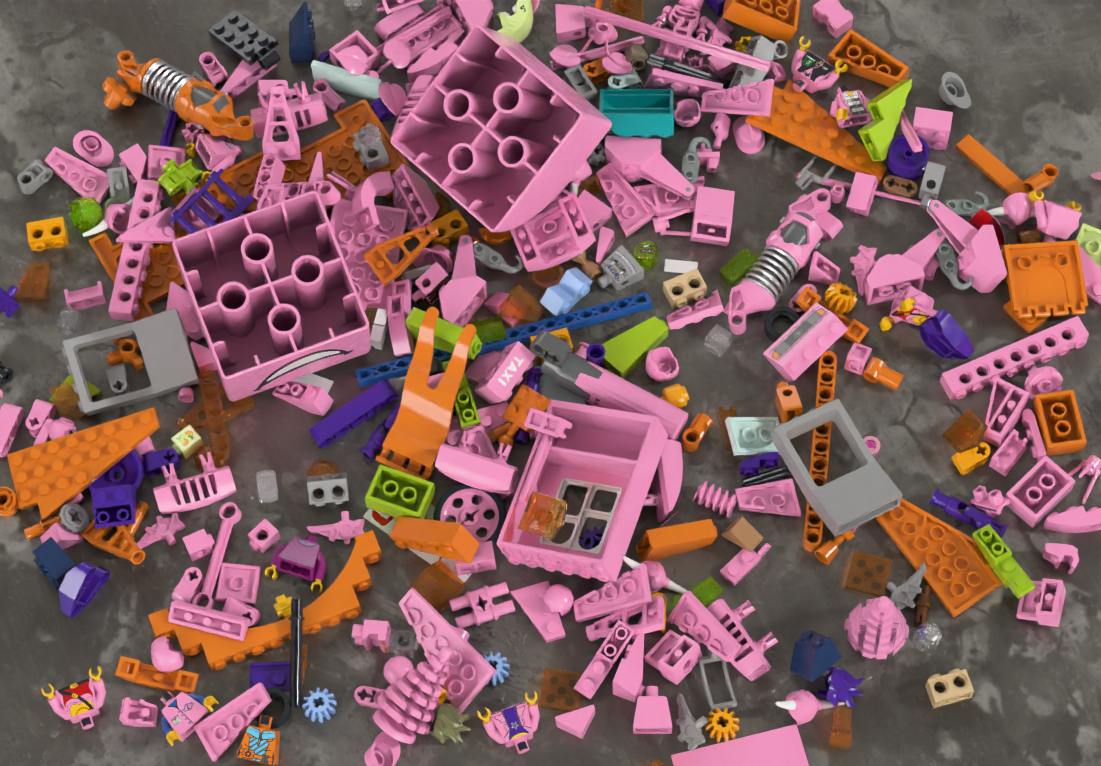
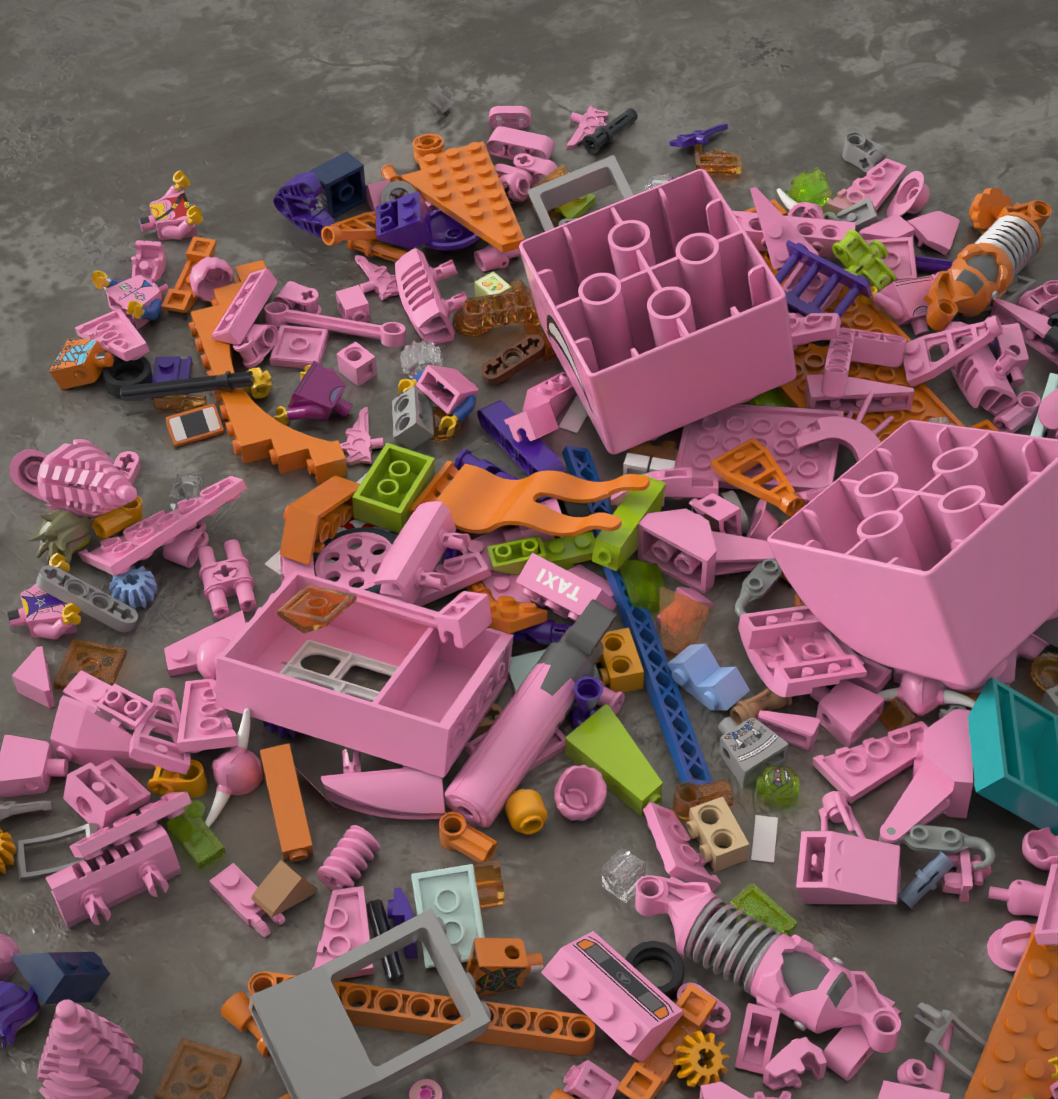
camera: 90 degrees right, 15 degrees down
light orange brick [26,217,69,251] -> none
dark purple piece [142,448,181,476] -> none
light blue gear [302,687,337,723] -> none
bright pink hips [352,620,393,653] -> none
bright pink hair [384,656,414,685] -> none
clear orange slope [411,559,467,613] -> none
clear orange hat [532,265,564,288] -> none
bright pink wing [634,176,705,217] -> none
none -> light grey beam [36,565,138,632]
none -> slope [166,404,224,447]
none -> bright pink torso [398,365,478,437]
none -> reddish brown beam [481,334,545,386]
none -> bright pink hinge [504,402,559,442]
none -> clear orange piece [672,779,734,821]
none -> bright pink hand [762,1037,827,1091]
none -> sand blue pin [898,850,955,909]
none -> bright pink slope [907,211,960,255]

